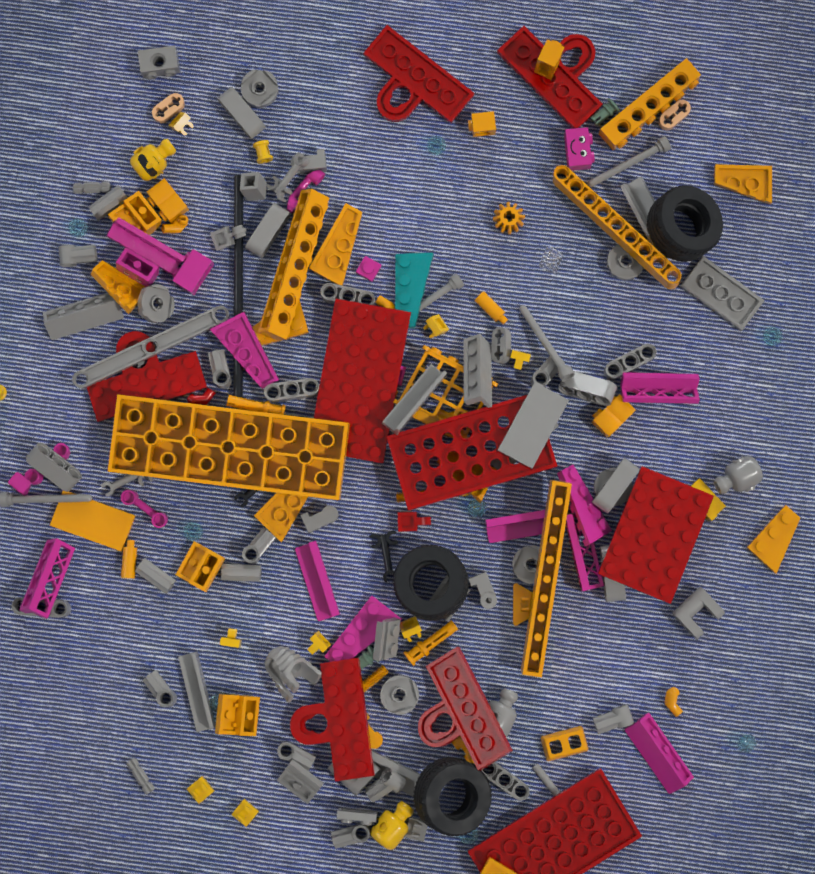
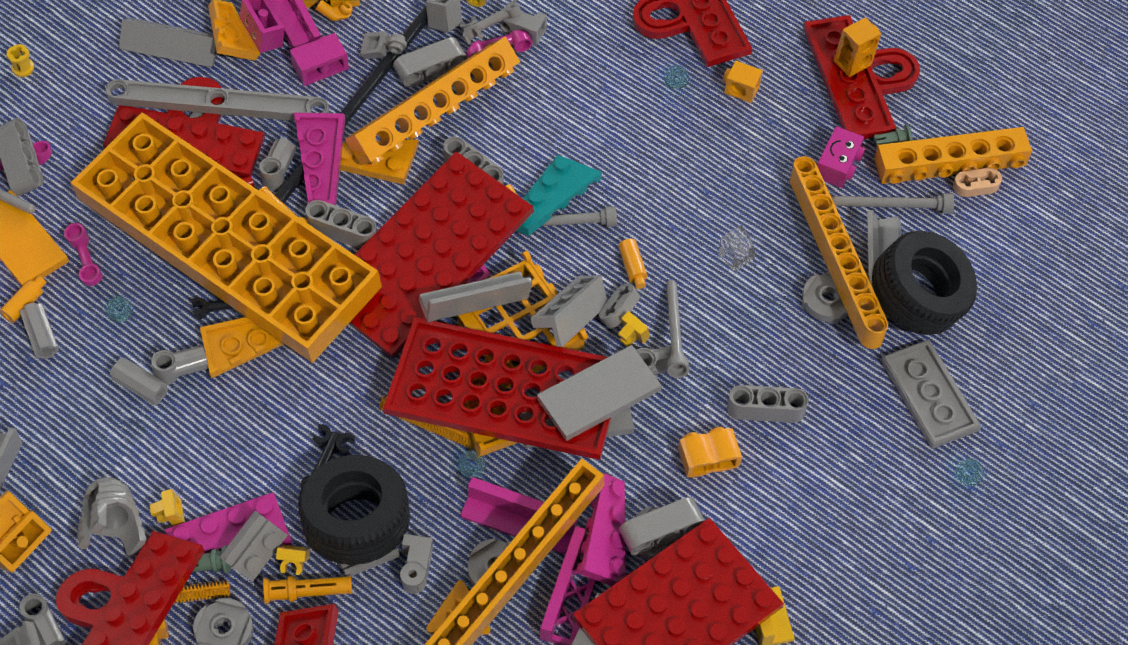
camera: 25 degrees right, 25 degrees down
light grey bar [101,474,154,497] -> none
light grey plate [138,284,175,323] -> none
light orange brick [175,541,225,593] -> none
yellow tile [220,628,242,648] -> none
dark pink panel [295,541,340,621] -> none
light grey leg [300,505,339,534] -> none
light orange wing [309,203,363,286] -> none
dark pink plate [356,256,382,282] -> none
red plate [397,512,431,532] -> none
yellow tile [423,314,449,338] -> none
light orange gear [493,202,525,235] -> none
light grey beam [558,371,617,406] -> none
dark pink fence [620,372,700,404] -> none
light orange wing [714,164,772,205] -> none
light grey piece [714,456,763,494] -> none

